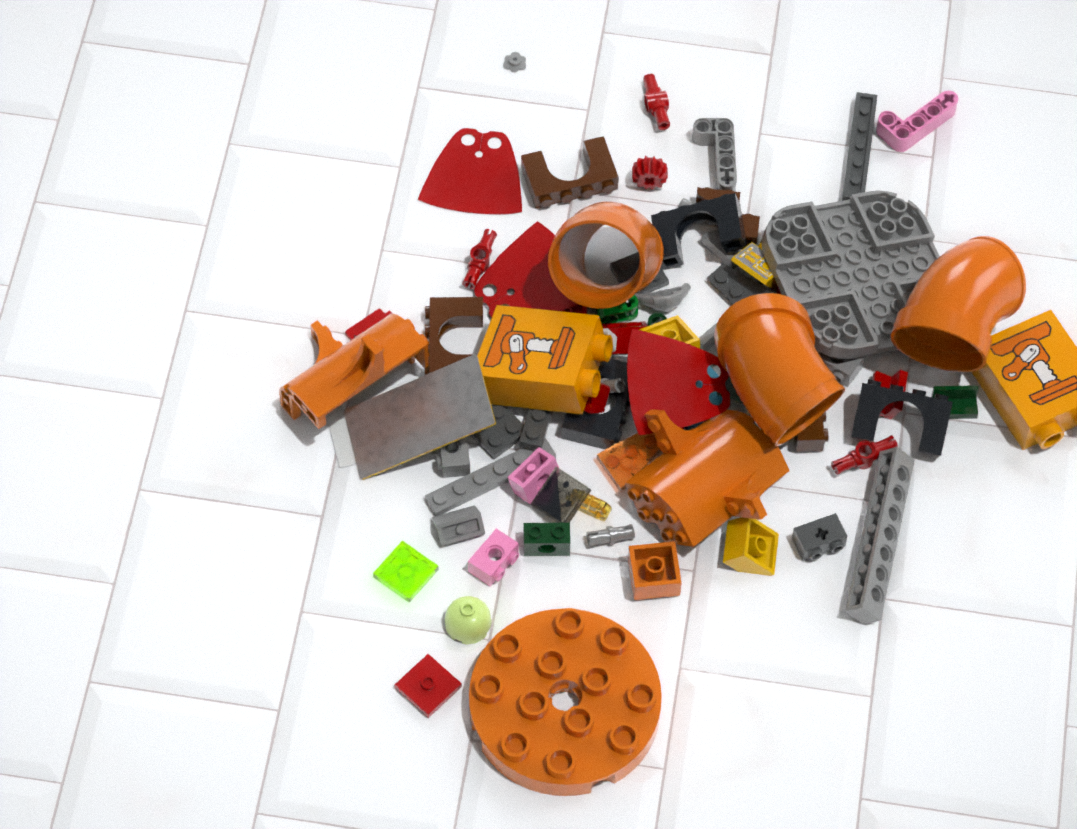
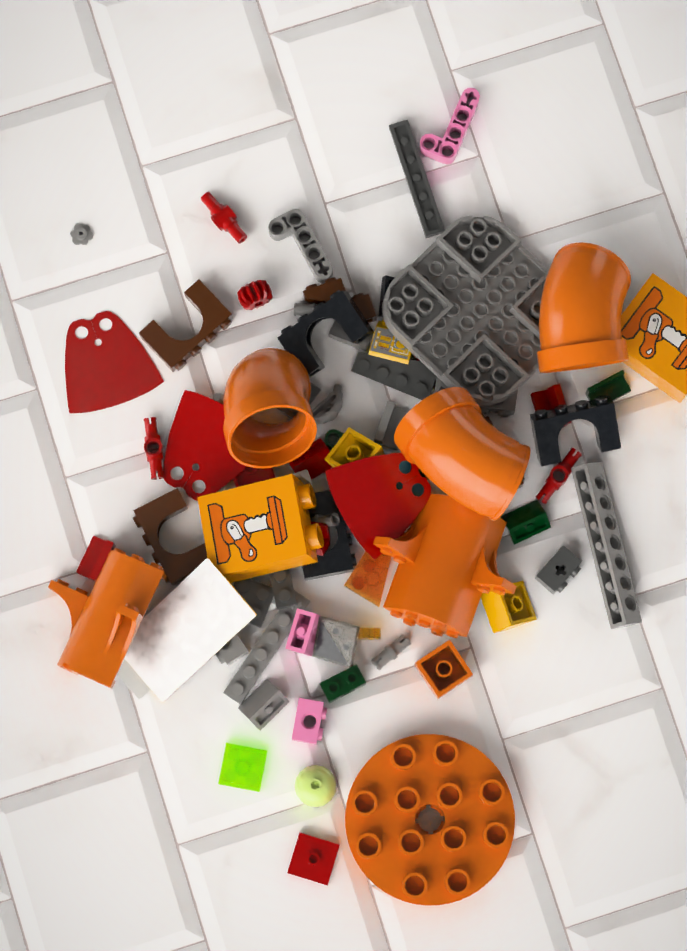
camera: 25 degrees left, 20 degrees up
none -> dark green panel [501,500,551,545]

